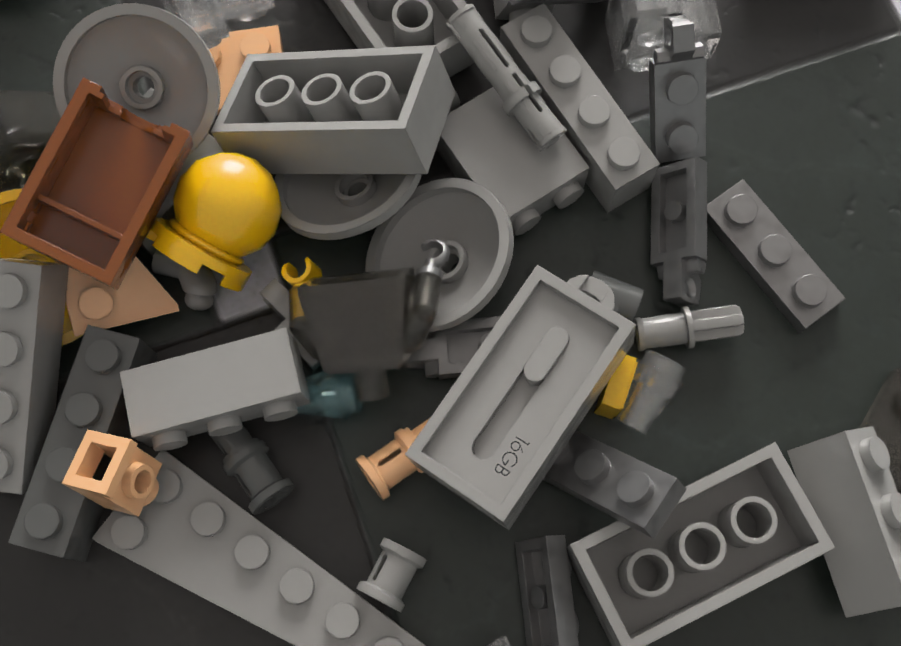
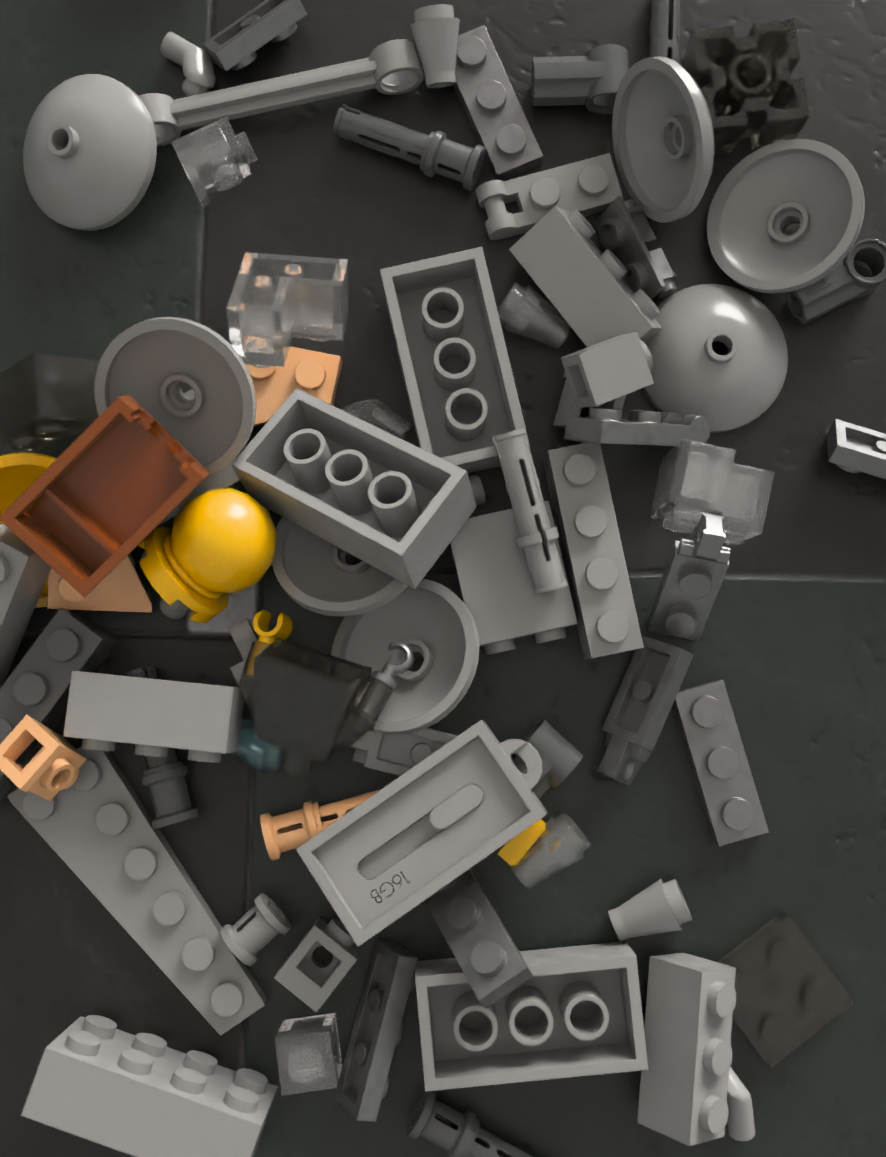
camera: 20 degrees right, 10 degrees up
light grey axle [634,305,745,351] -> none
none -> light grey brick [274,917,360,1013]
none -> light grey cone [608,879,692,941]

